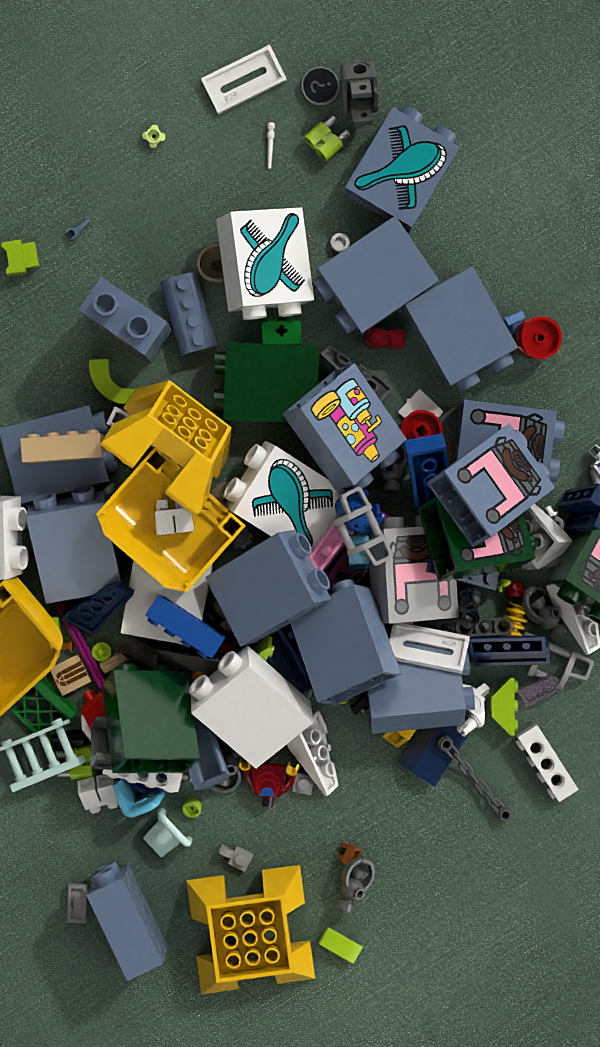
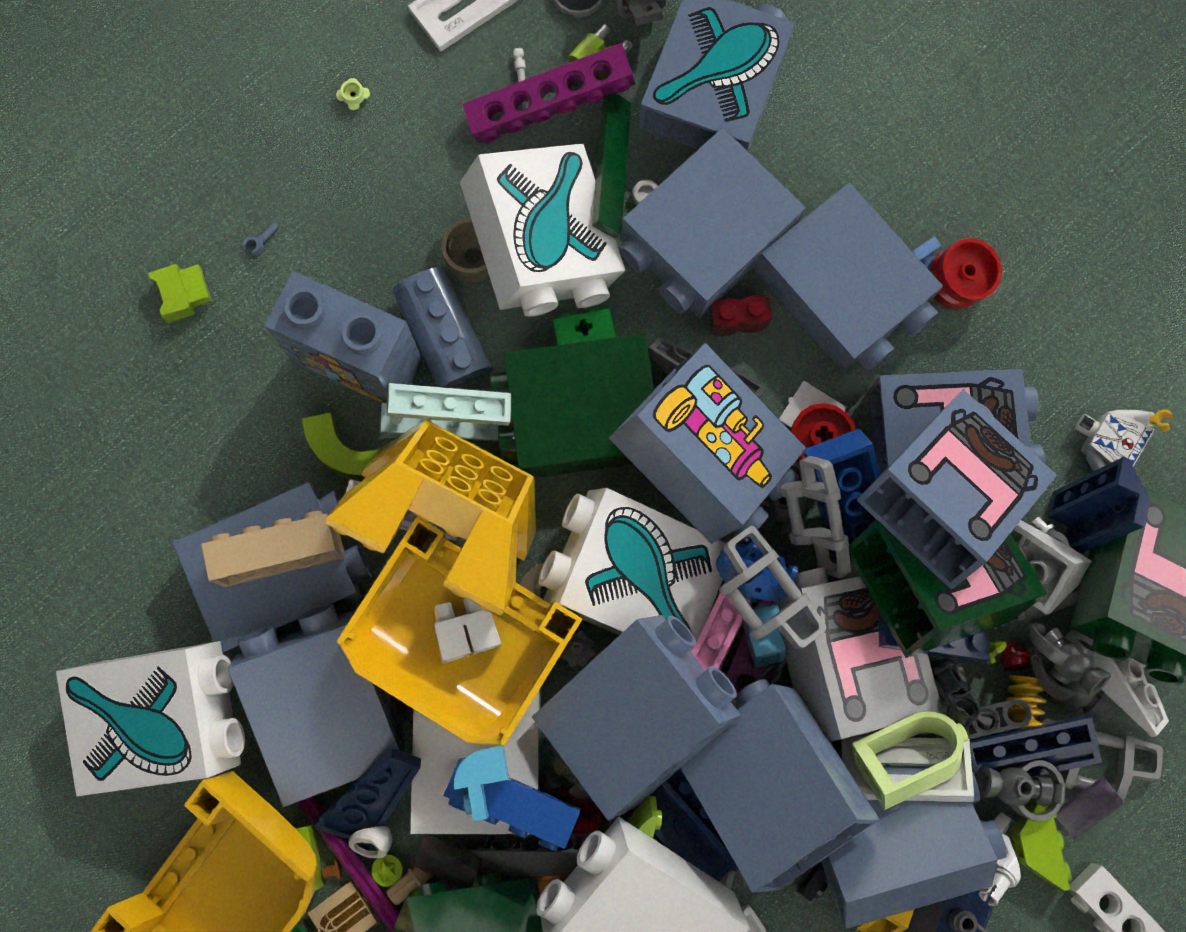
camera: 10 degrees left, 10 degrees down
none -> white piece [348,826,393,858]
none -> light aqua fence [380,383,511,442]
none -> medium azure brick [454,746,509,821]
none -> magenta brick [462,43,636,143]
none -> dark green tile [592,92,631,238]
none -> light grey bar [781,456,851,579]
none -> yellowish green window [852,711,968,810]
none -> dark grey piece [976,759,1066,821]
none -> dark grey piece [1026,624,1111,697]

